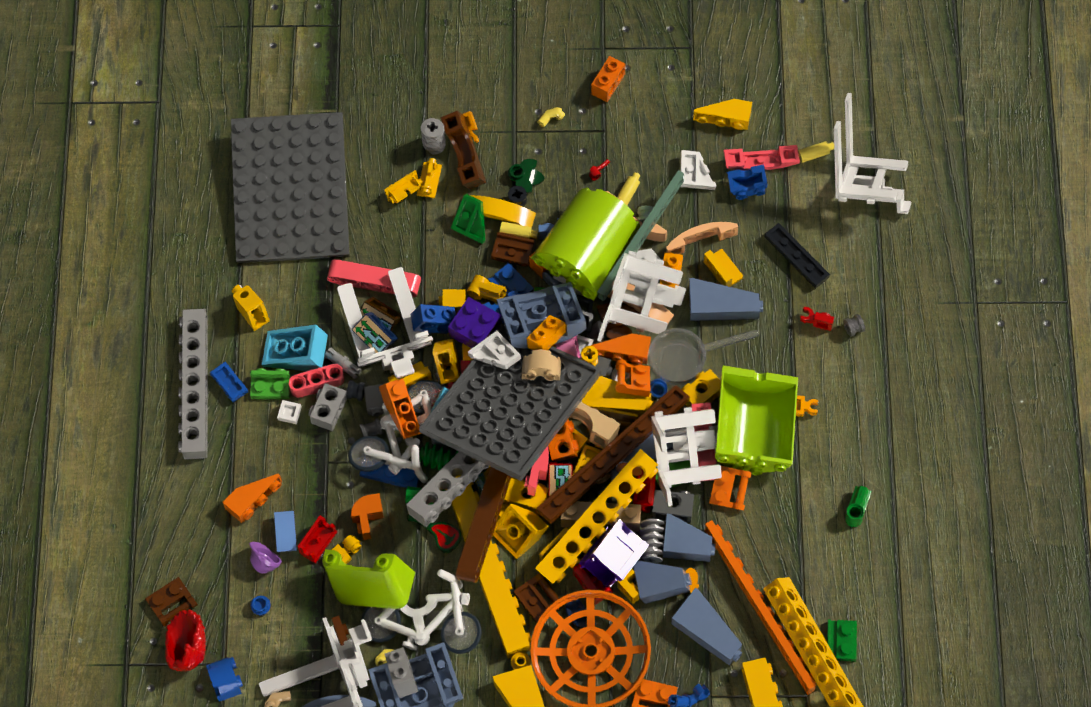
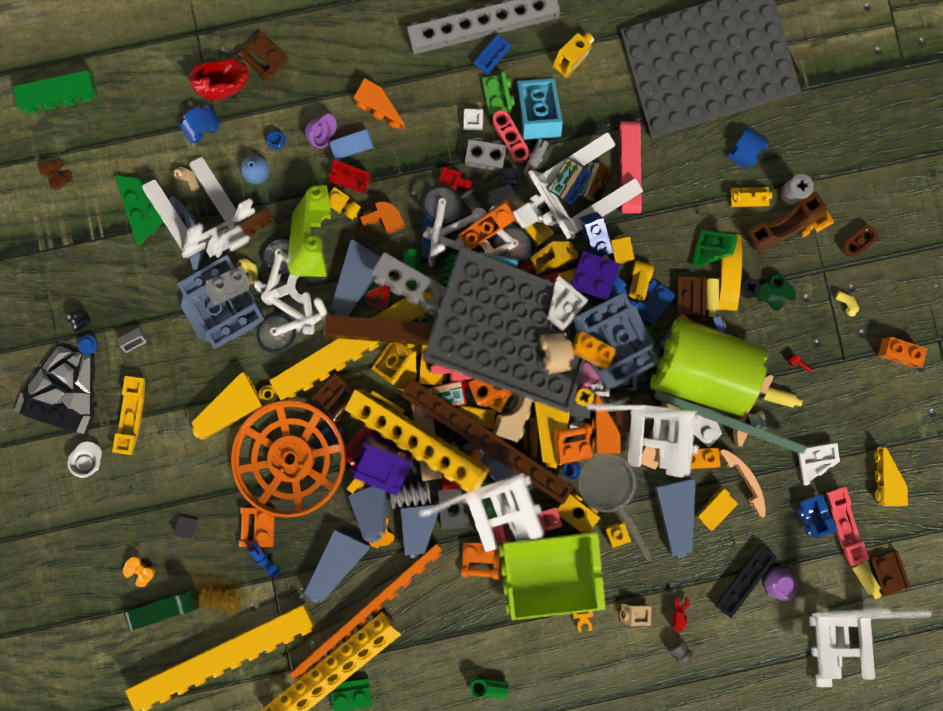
camera: 75 degrees right, 20 degrees up
yellow hinge [384,170,424,204] -> none
none -> medium blue helmet [241,155,270,184]
none -> sand blue slope [331,239,381,317]
none -> red plate [438,167,473,192]
none -> yellow brick [604,521,631,548]
none -> tan bracket [620,604,652,626]
none -> blue cylinder [727,126,770,170]
none -> medium lavender hat [763,567,799,601]
none -> reddish brown plate [842,226,878,257]
none -> reddish brown plate [869,550,911,597]

